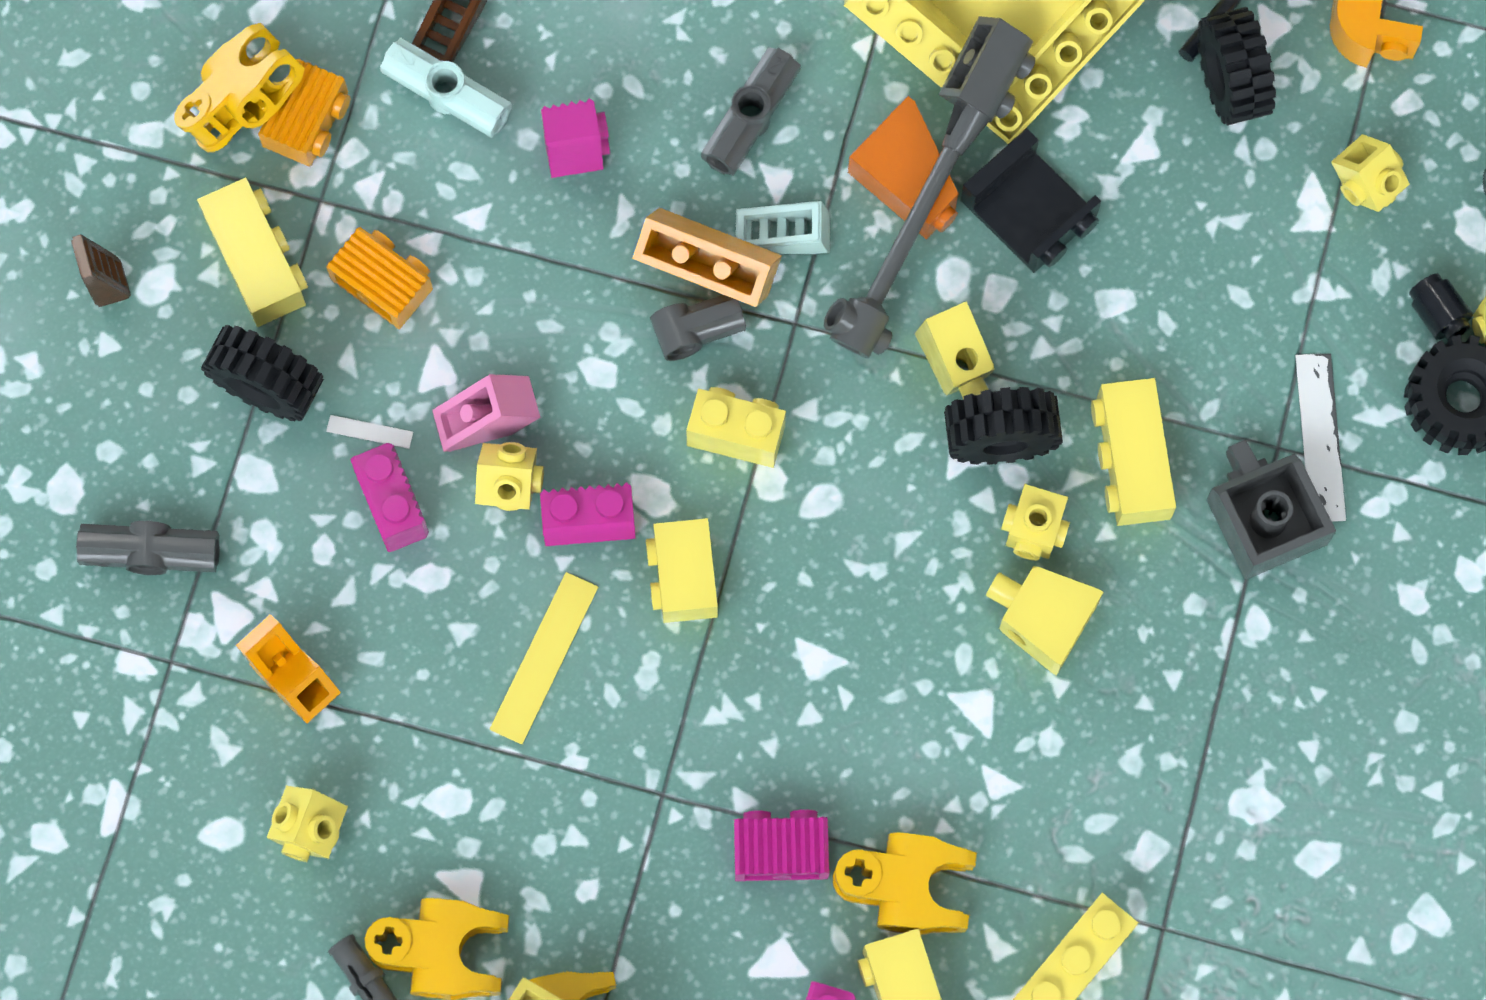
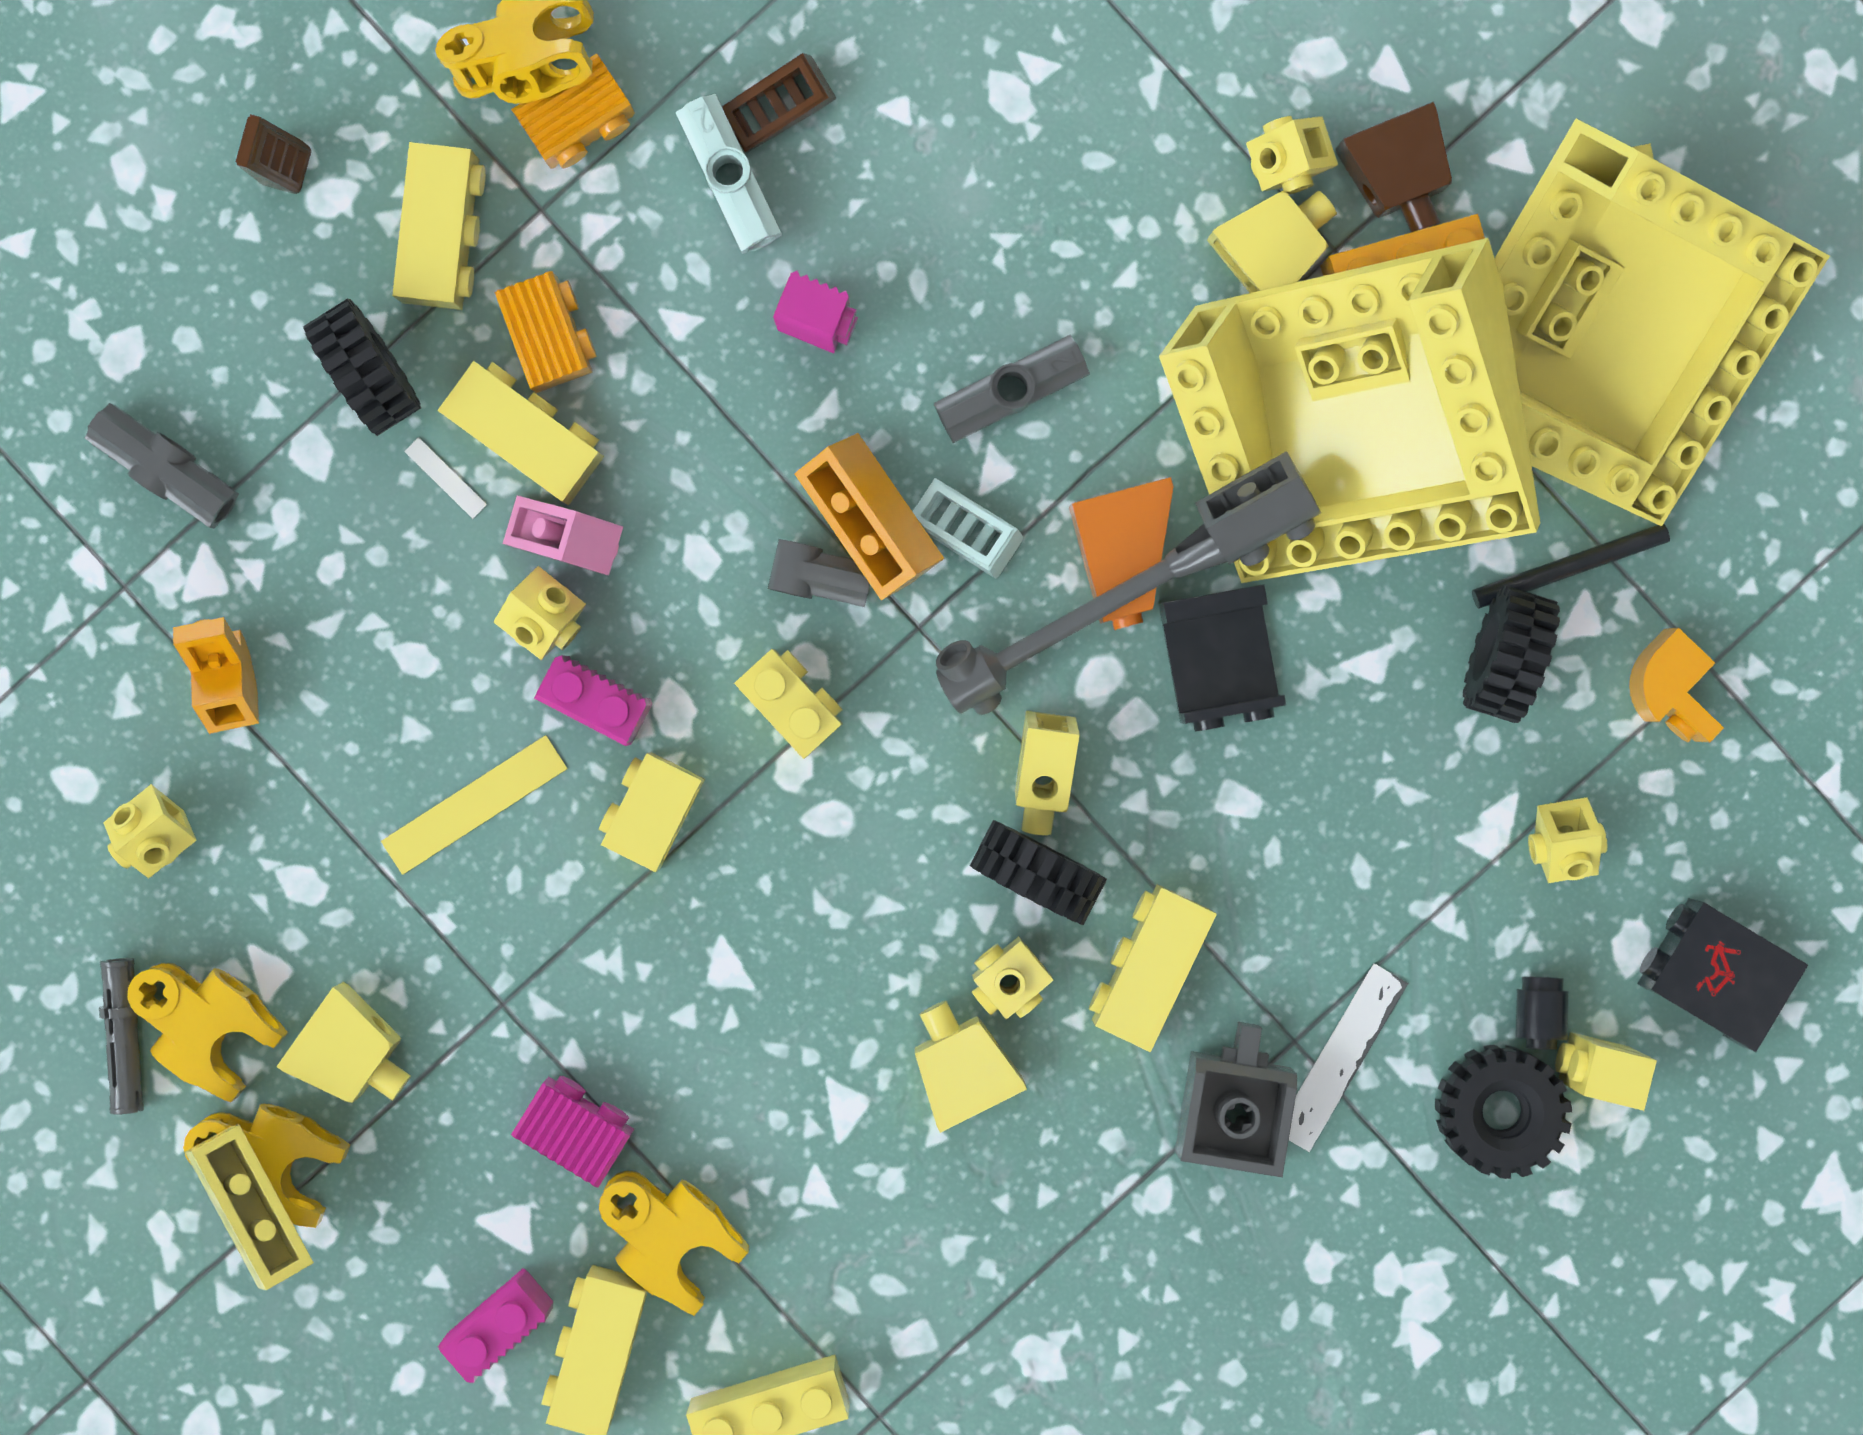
camera: 35 degrees right, 15 degrees up
dark pink brick [350,443,429,552] -> none
none -> light yellow torso [276,982,411,1103]
none -> light yellow brick [437,361,604,505]

